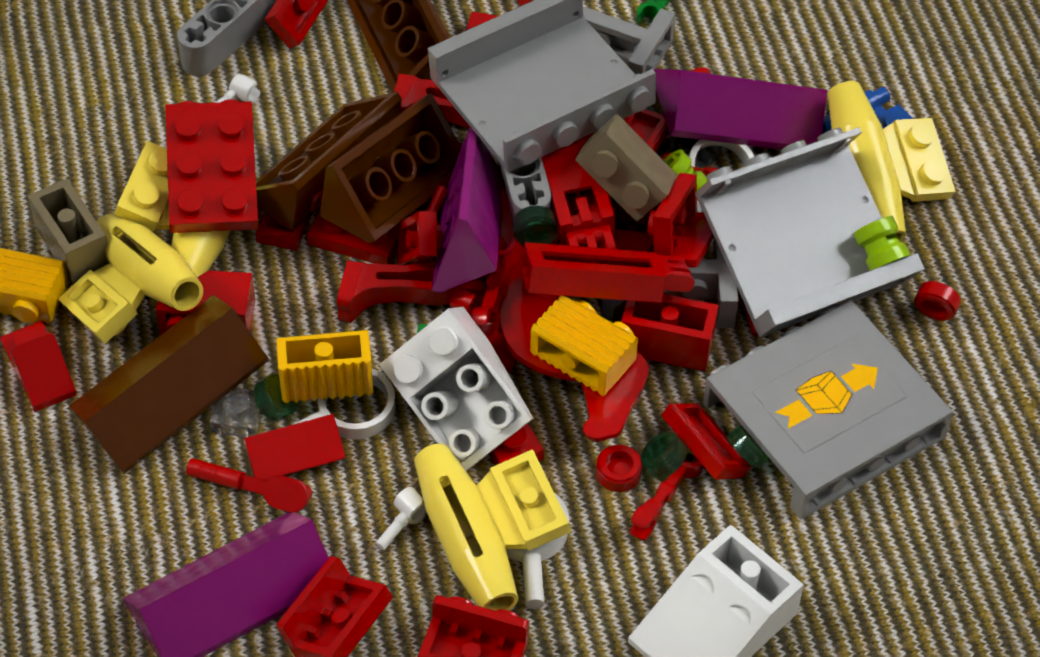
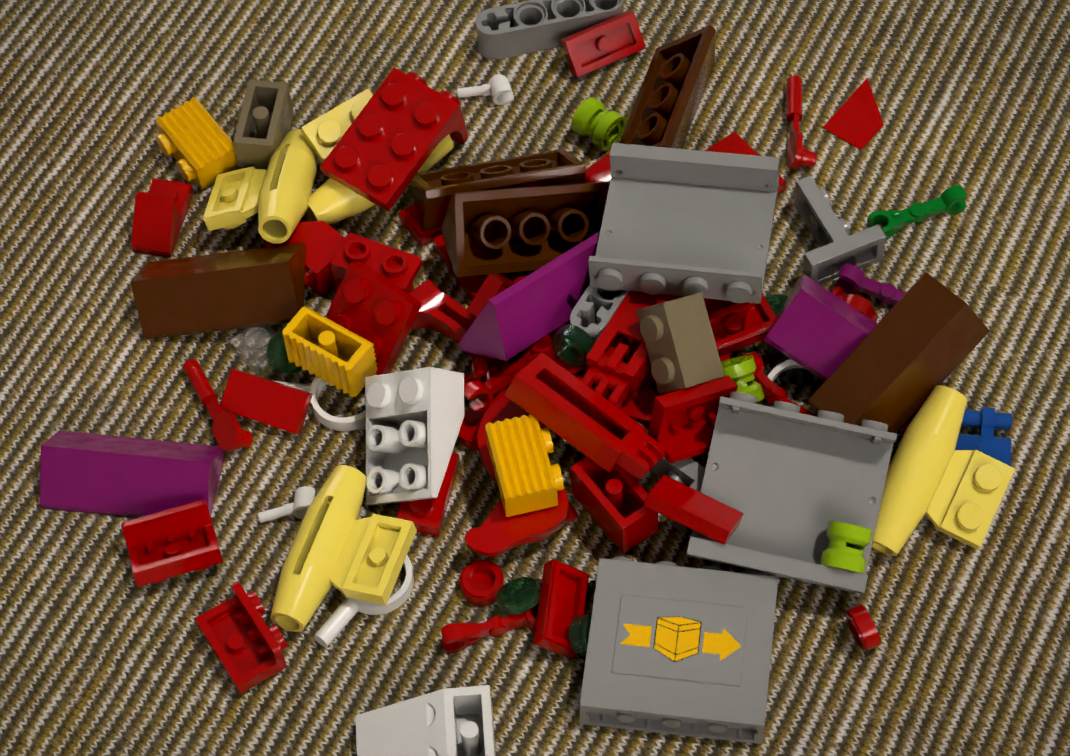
camera: 45 degrees right, 5 degrees up
none -> red plate [326,261,423,375]
none -> red bracket [330,233,422,293]
none -> lime wheel [571,97,626,151]
none -> red tile [644,475,744,545]
none -> reddish brown slope [807,272,990,433]
none -> magenta piece [836,263,905,305]

